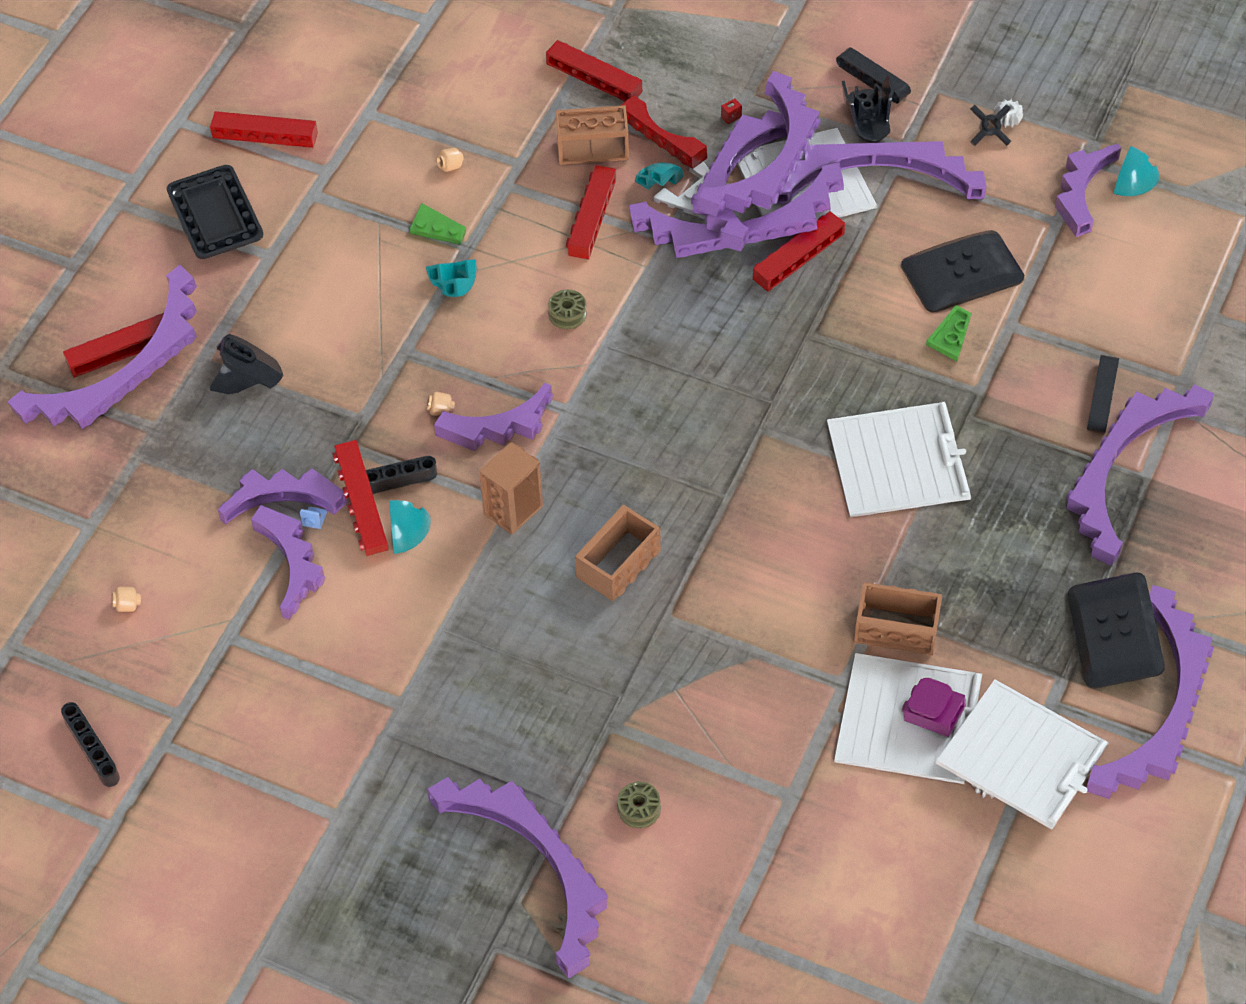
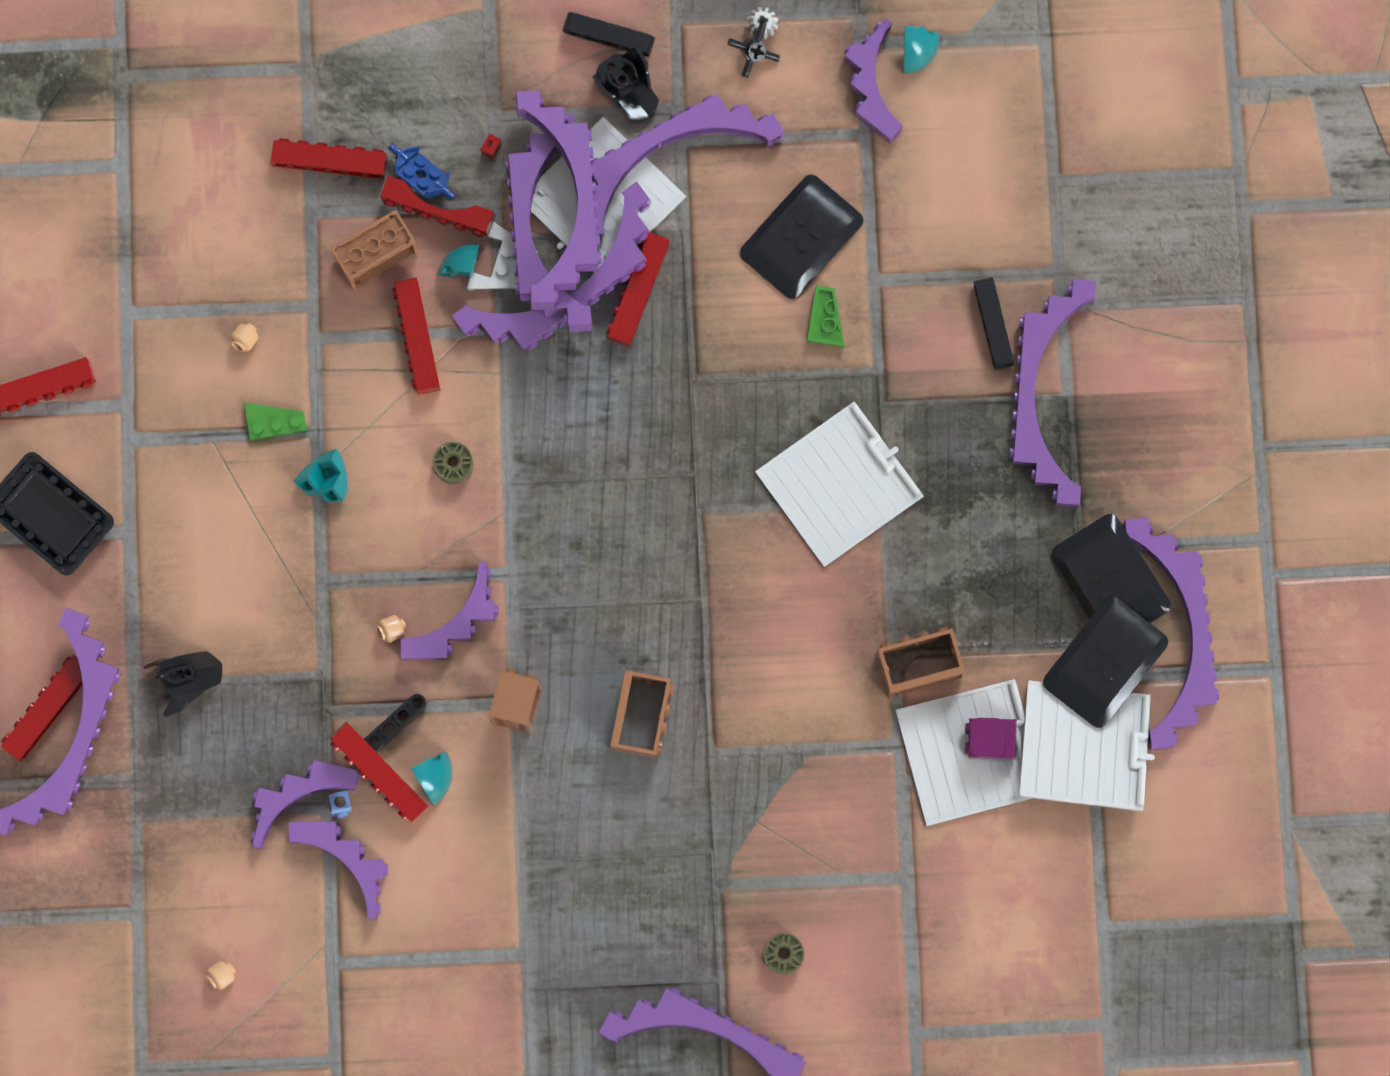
camera: 30 degrees left, 25 degrees up
none -> blue plate [388,143,456,201]
none -> black wedge [1043,597,1168,728]

